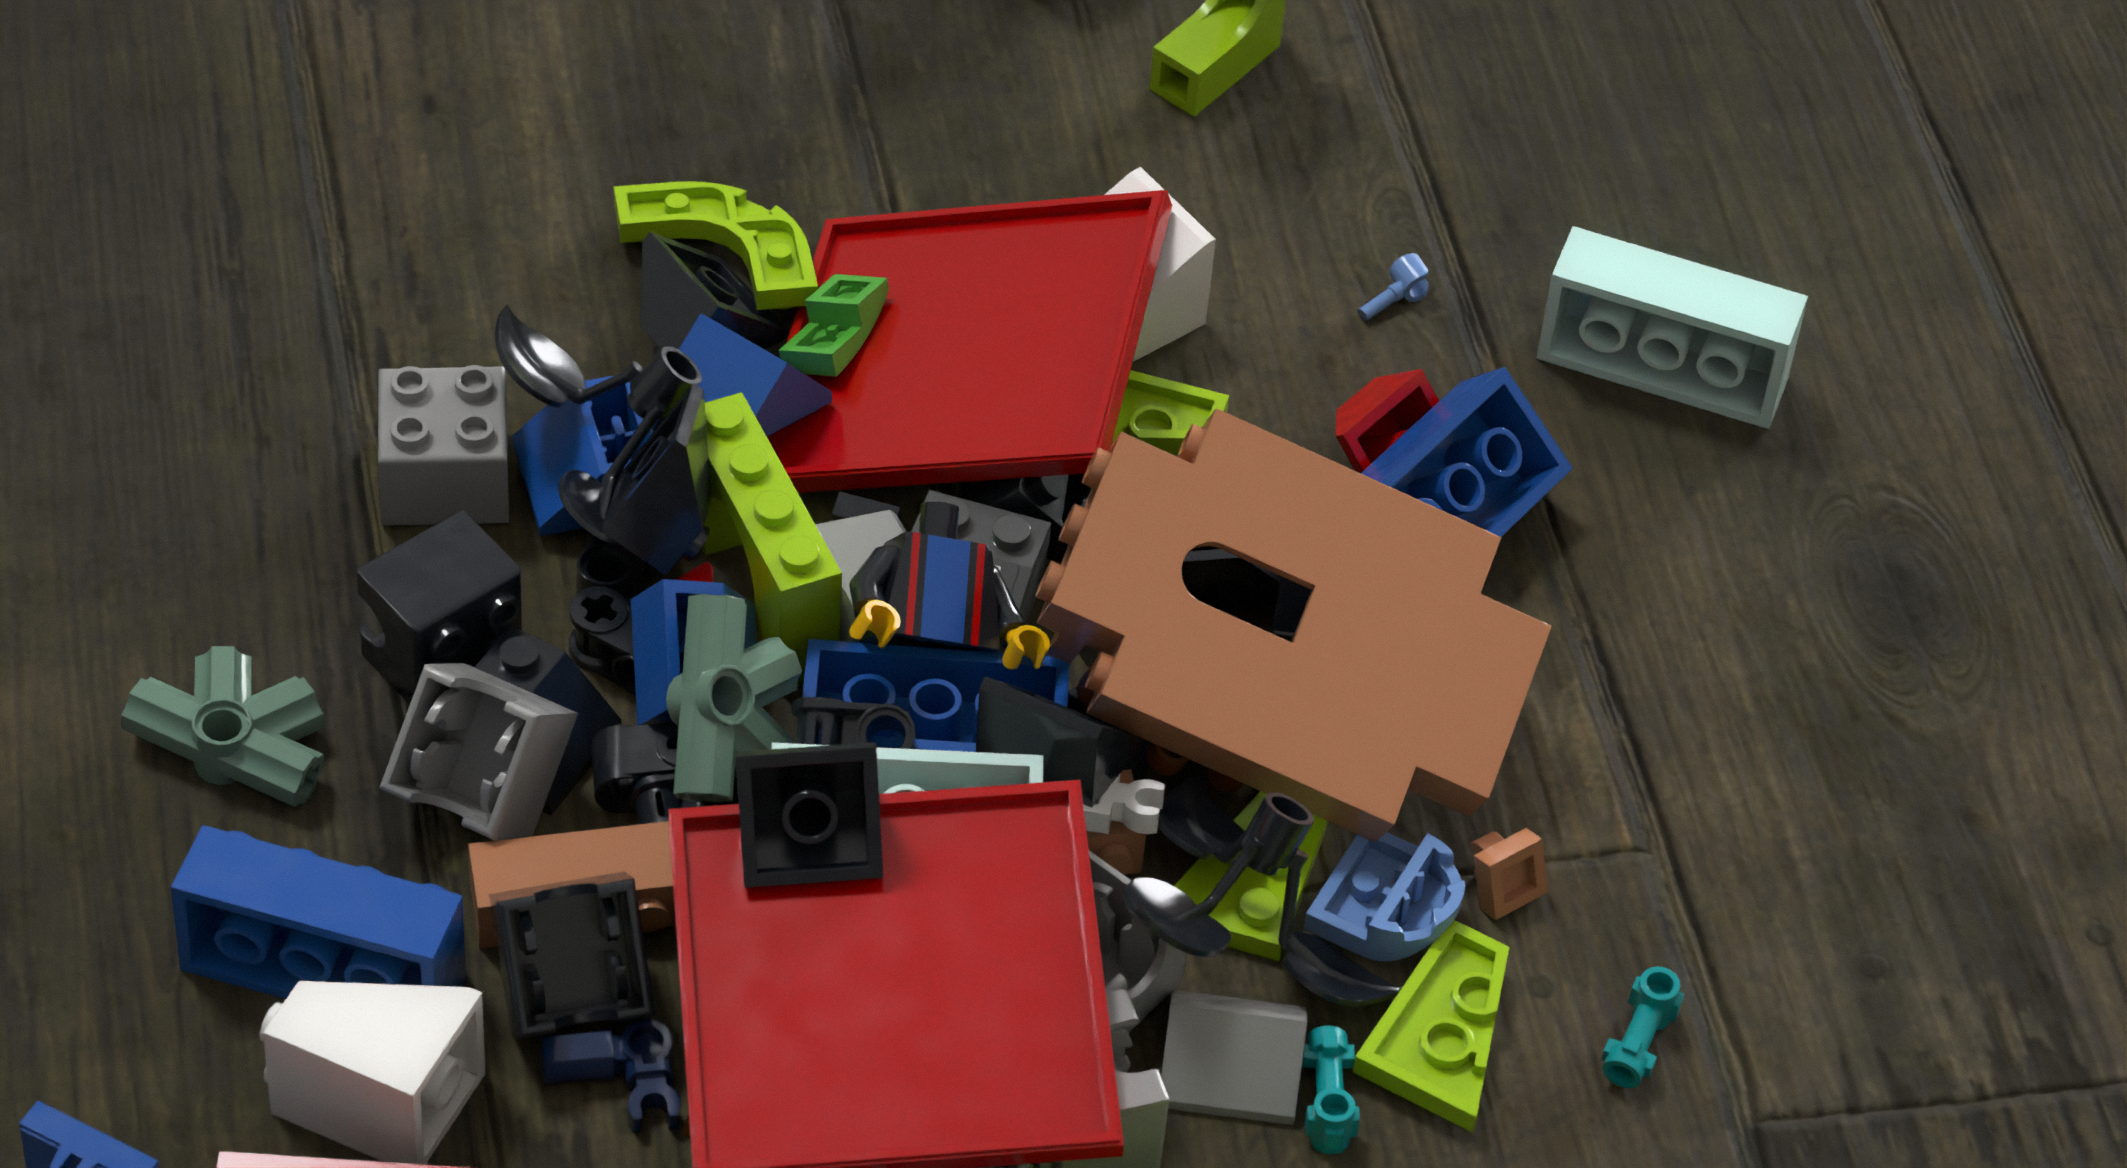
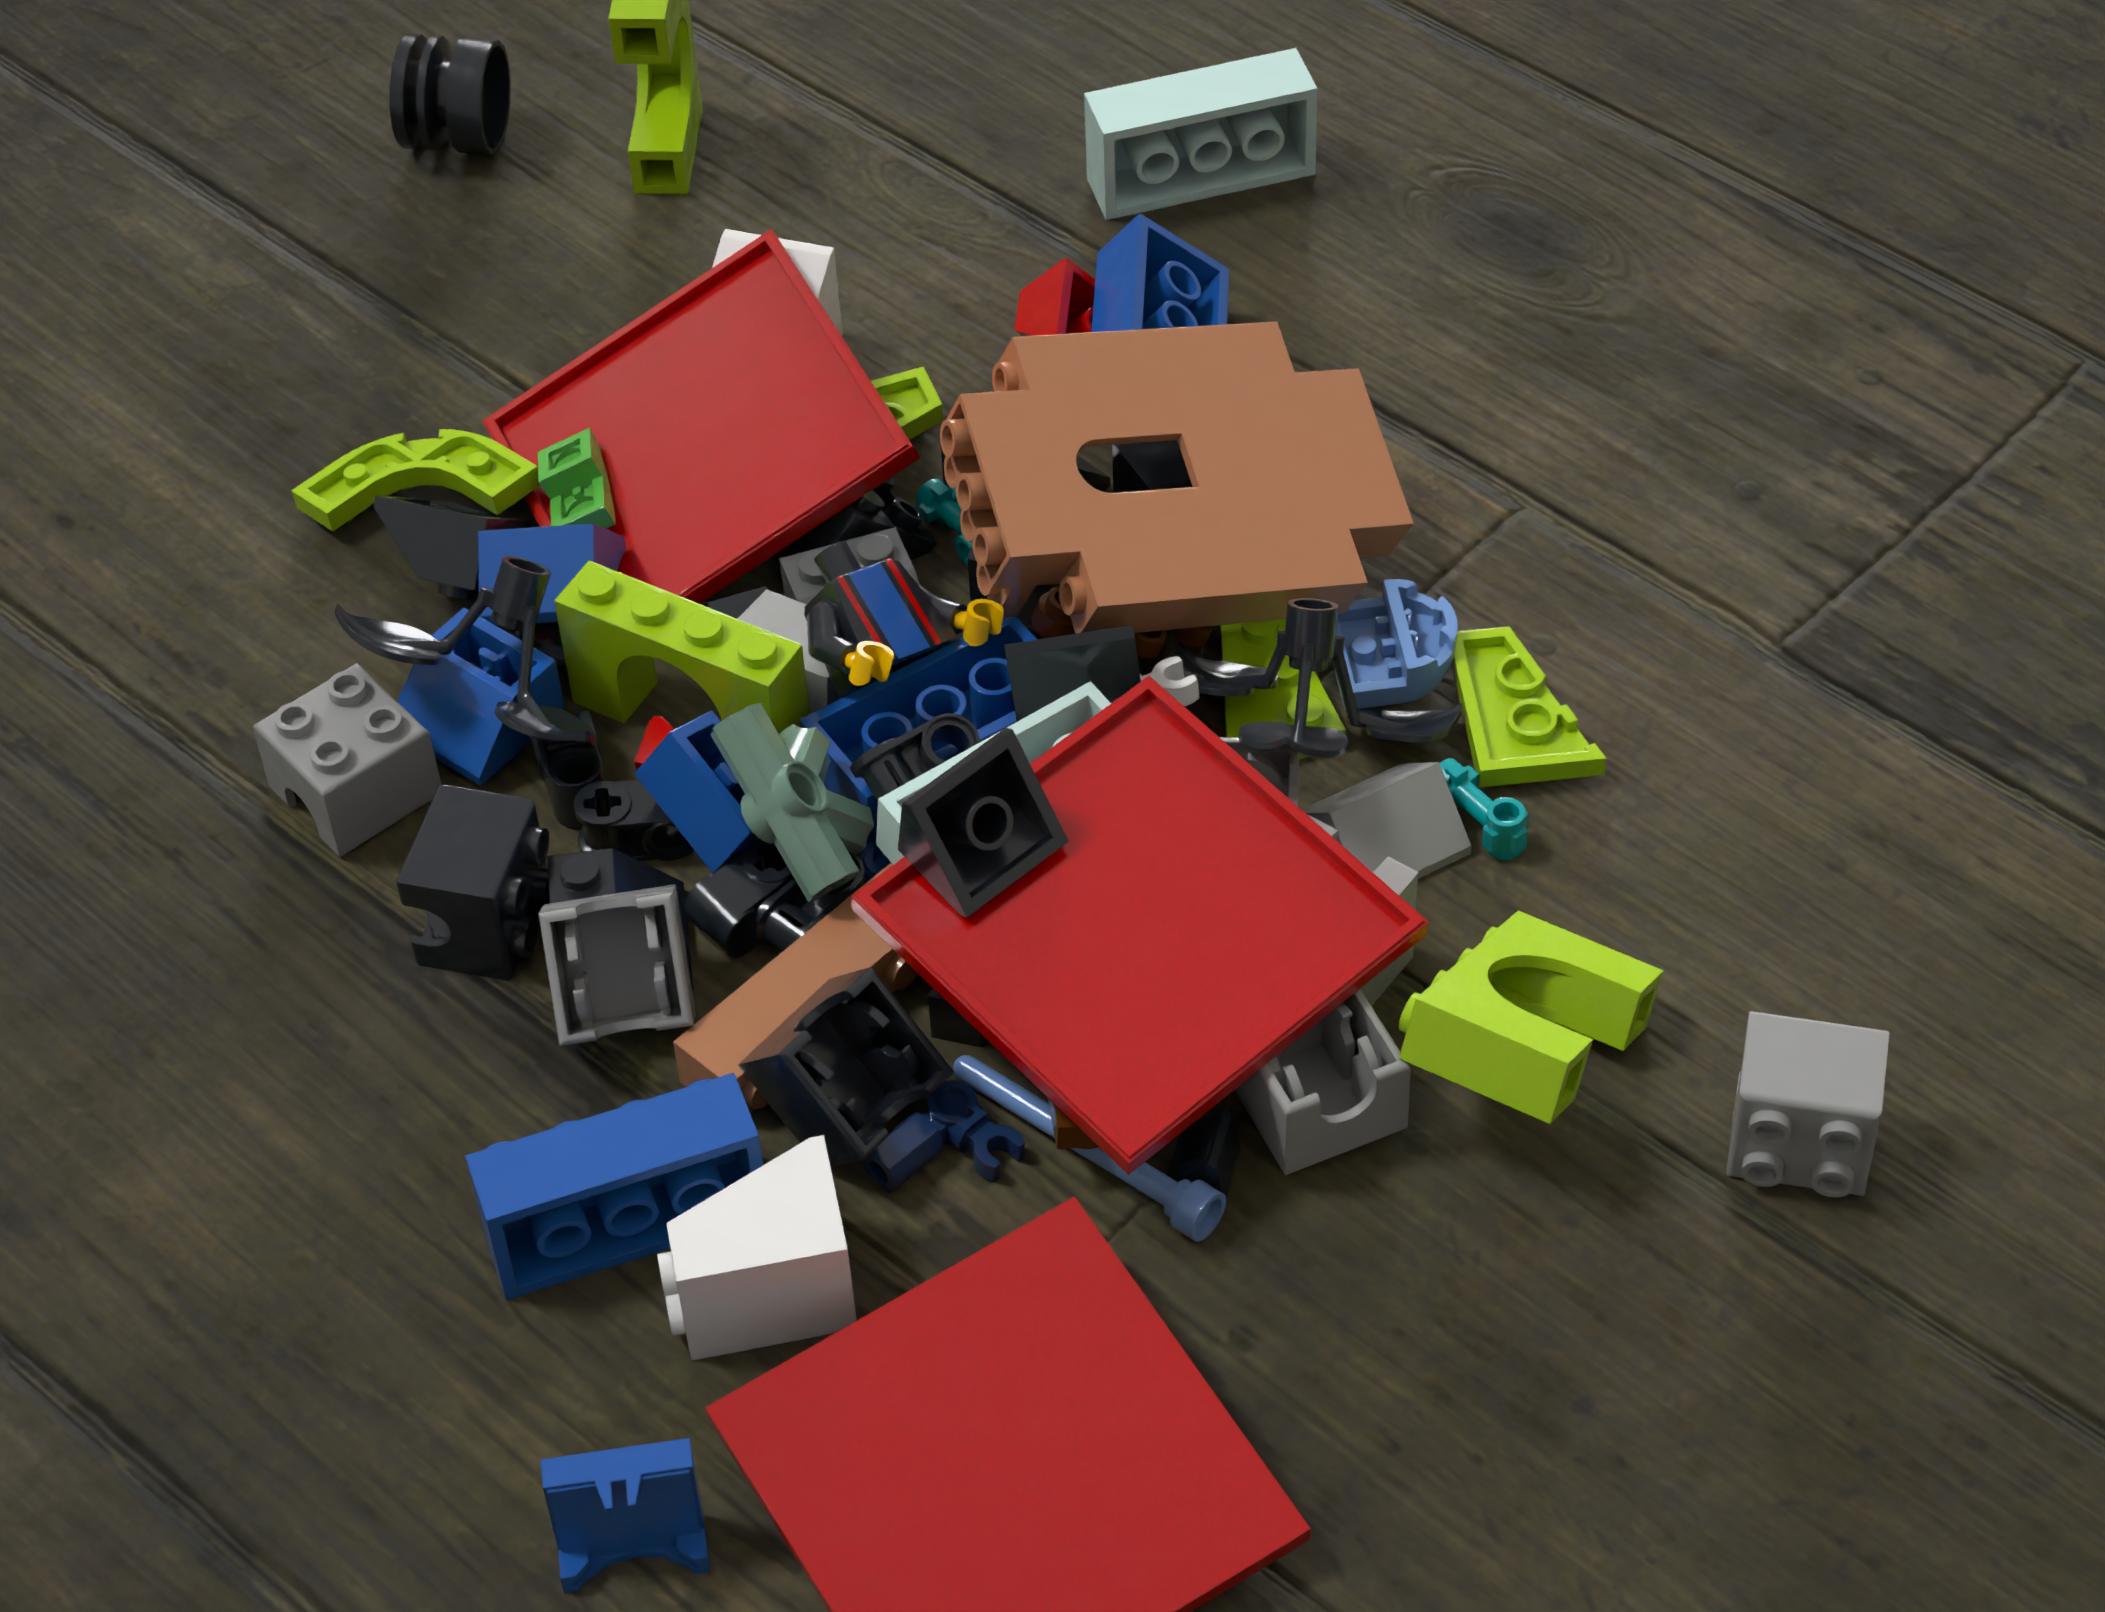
camera: 30 degrees left, 0 degrees up
sand green piece [121,646,324,807] -> none
black slope [601,383,711,575] -> none
medium blue hand [1358,253,1429,321] -> none
nougat tile [1470,828,1548,920] -> none
teal bar [1601,967,1684,1088] -> none

